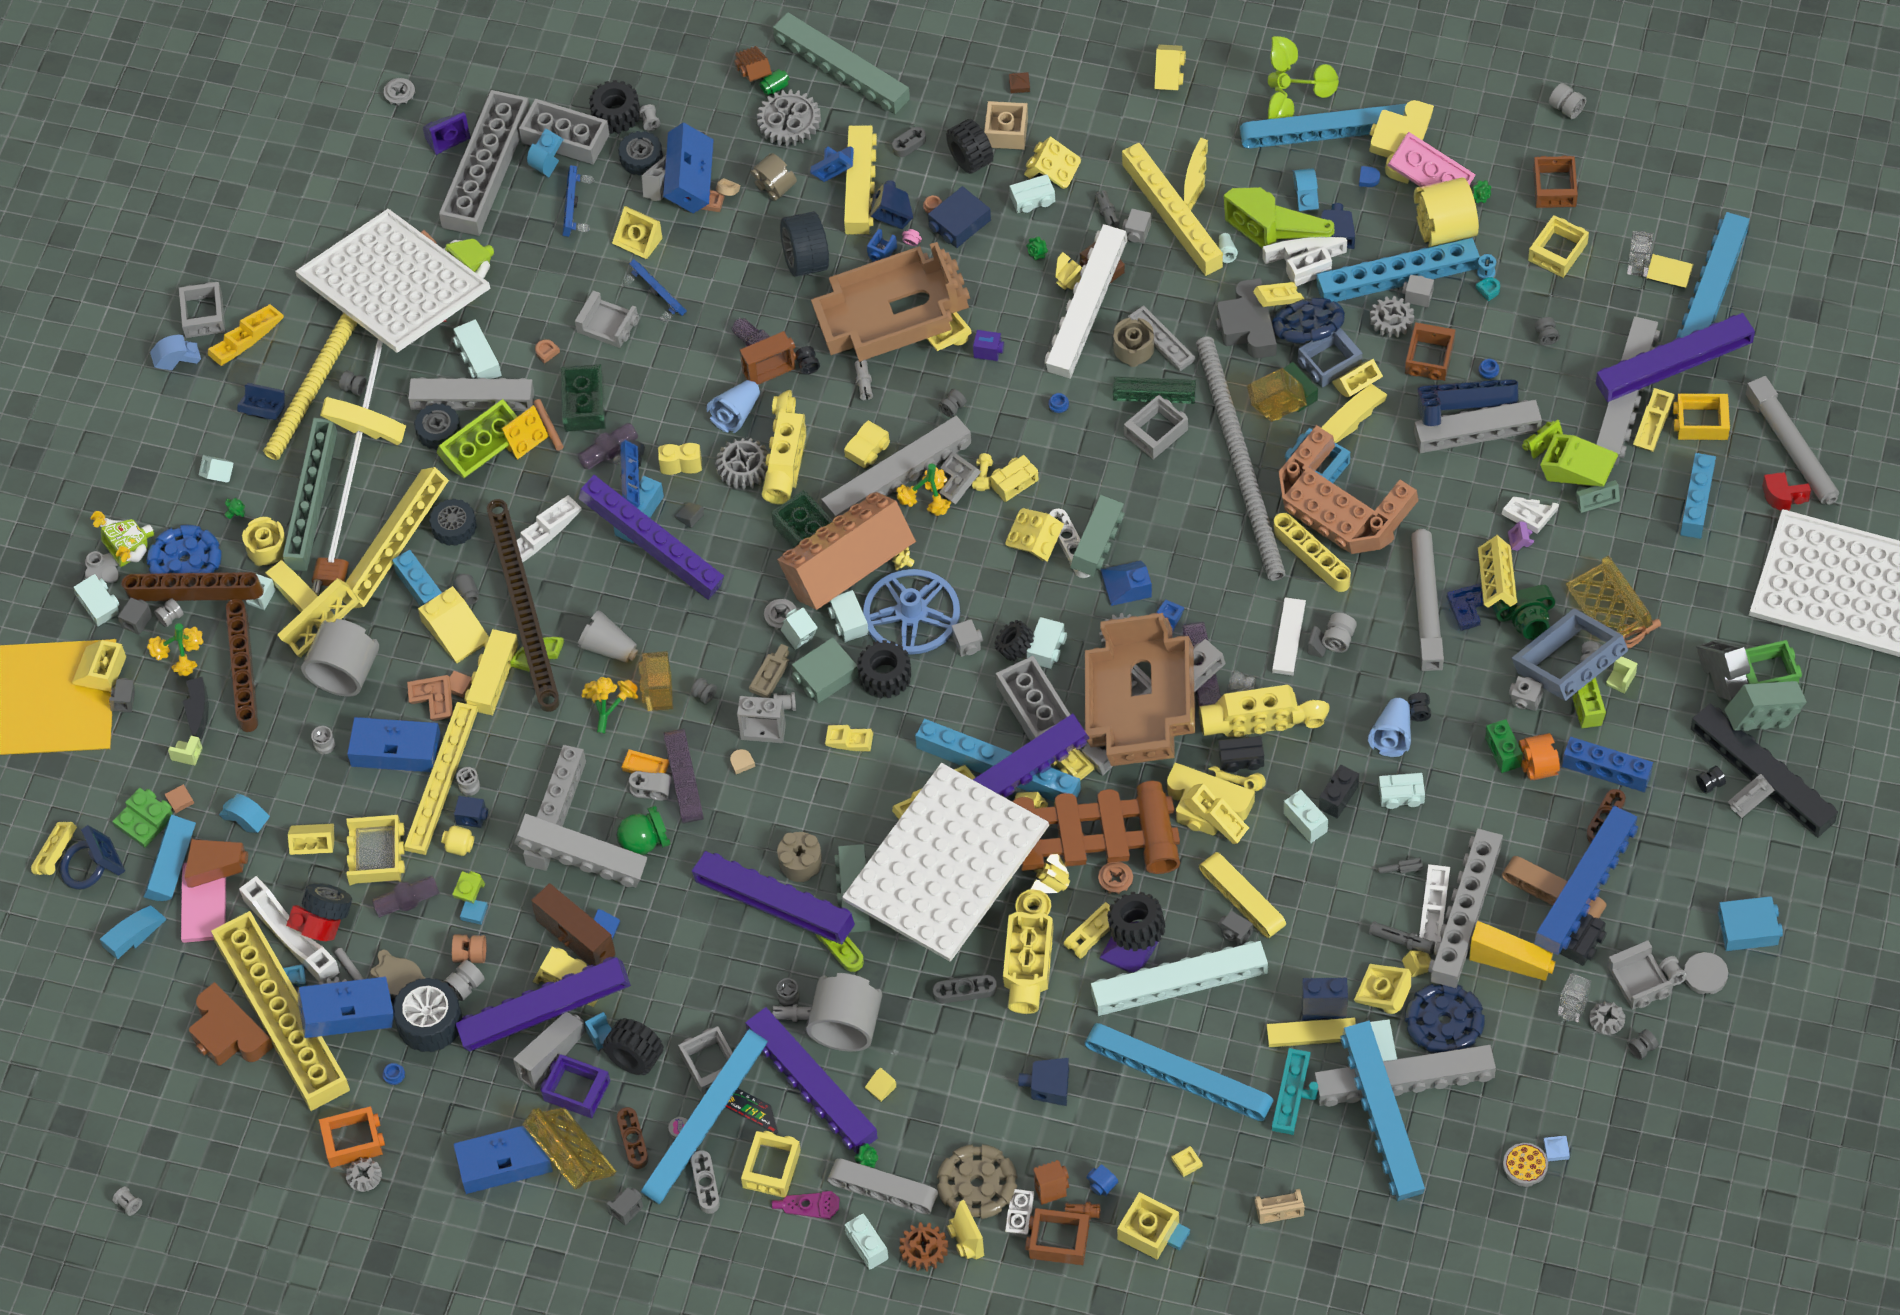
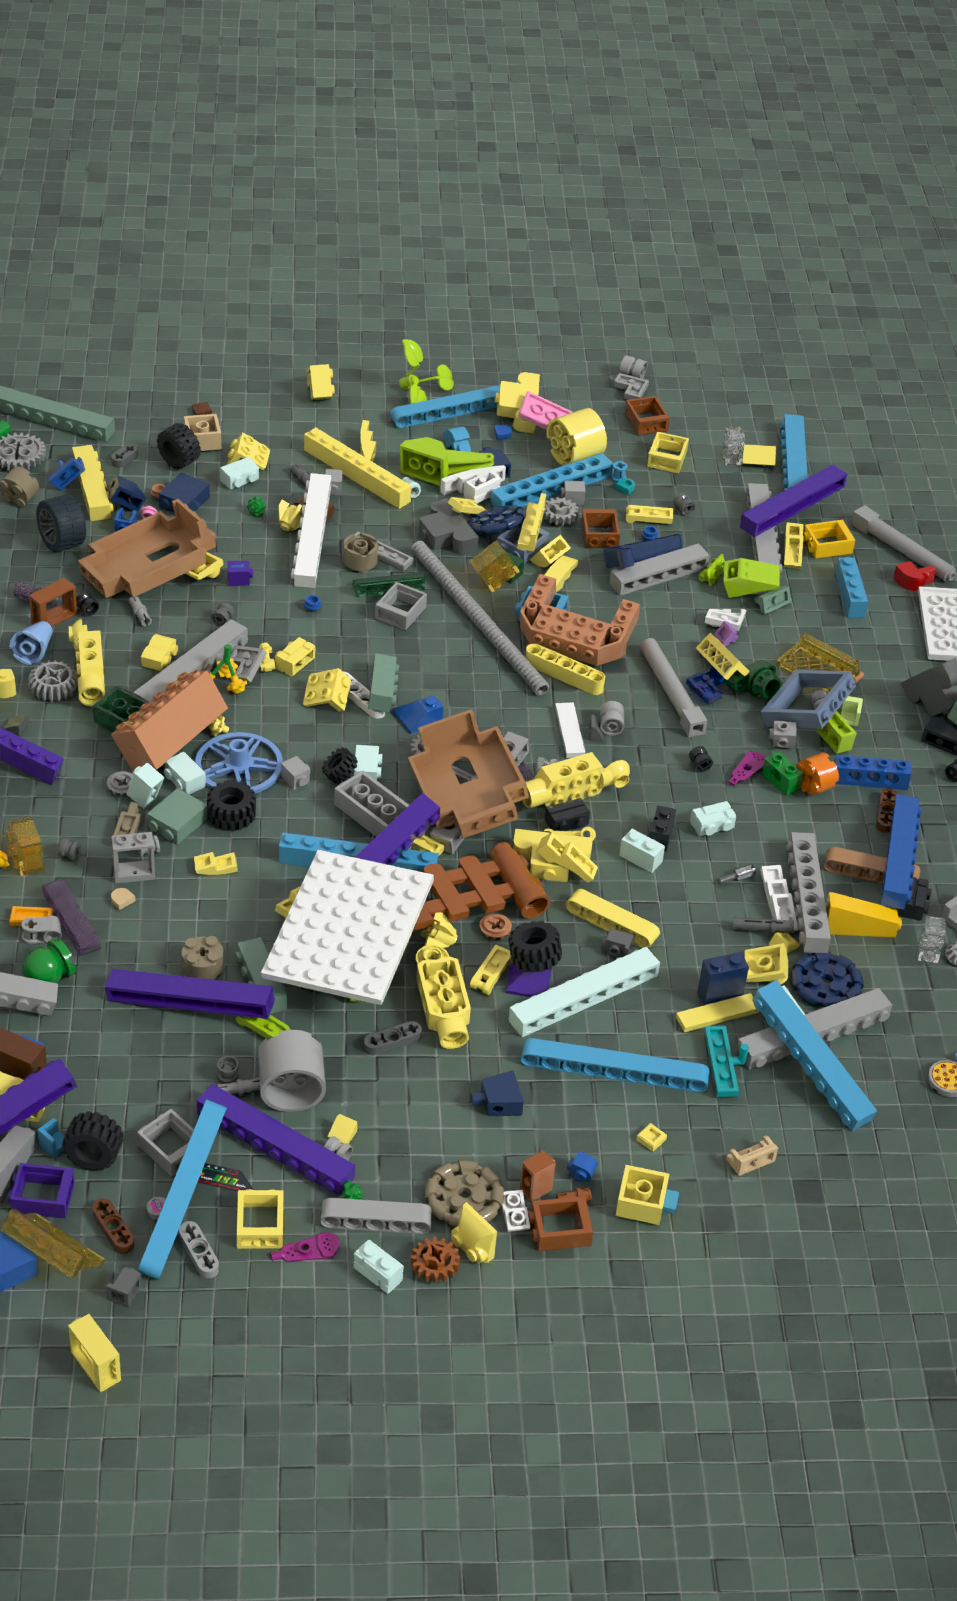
camera: 25 degrees left, 15 degrees down
light blue cone [1368,698,1411,757] -> none
none -> light yellow window [68,1314,121,1393]
none -> light grey wheel [324,1136,353,1160]
none -> light yellow fence [517,493,546,552]
none -> light grey plate [614,373,649,400]
none -> light yellow plate [626,505,673,524]
none -> magenta piece [729,751,766,786]

